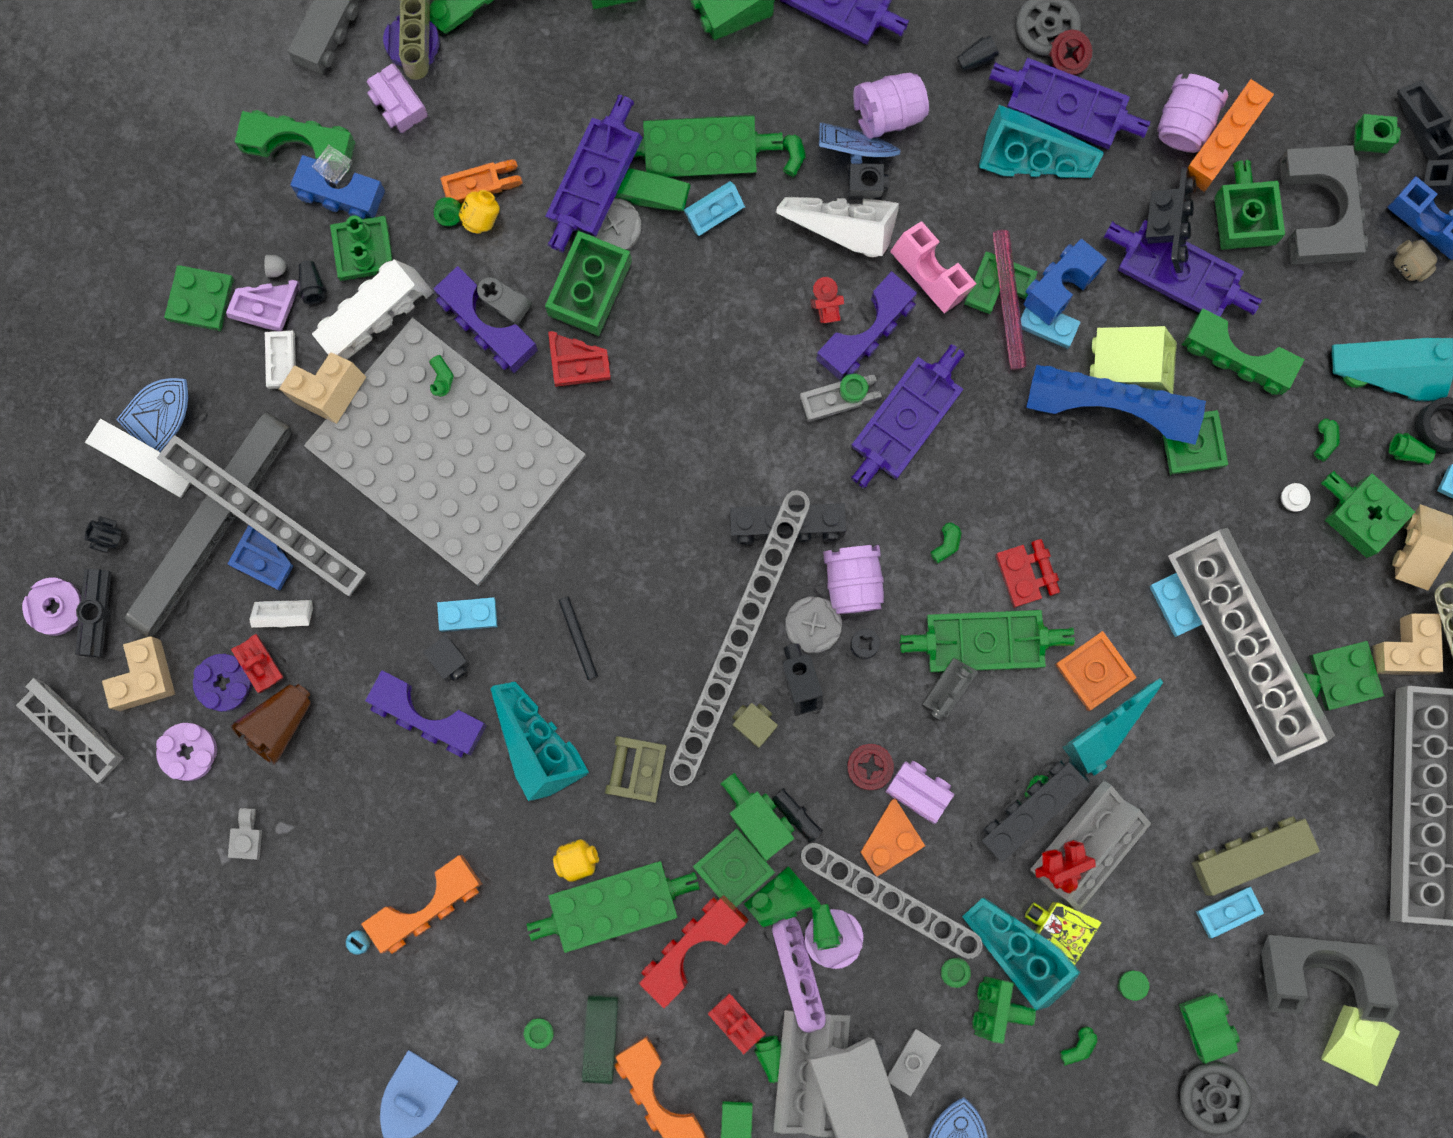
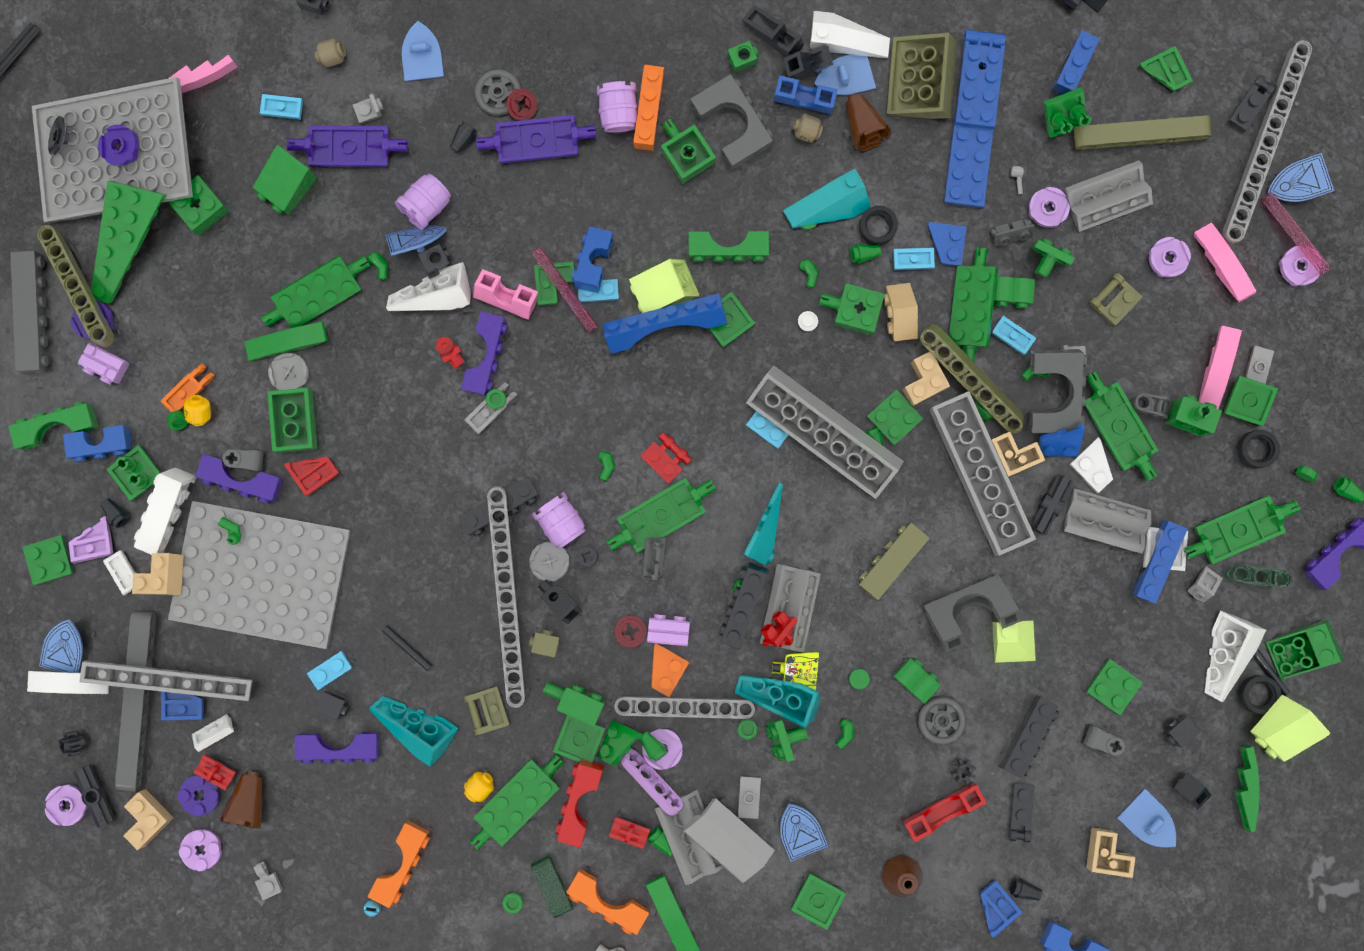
camera: 25 degrees left, 5 degrees up
light grey fence [16,678,124,784] -> none
light grey hinge [265,255,286,277] -> none
clear tile [312,145,353,185] -> none
dark purple plate [545,95,642,253] -> none
medium azure plate [684,181,745,236] -> none
black pin [771,788,823,843] -> none
dark purple plate [851,344,965,489] -> none
teal wedge [979,105,1104,178] -> none
orange tile [1055,631,1137,711] -> none
dark purple plate [1103,220,1262,317] -> none
black bracket [1146,166,1196,273] -> none
medium azure plate [1196,886,1264,939] -> none

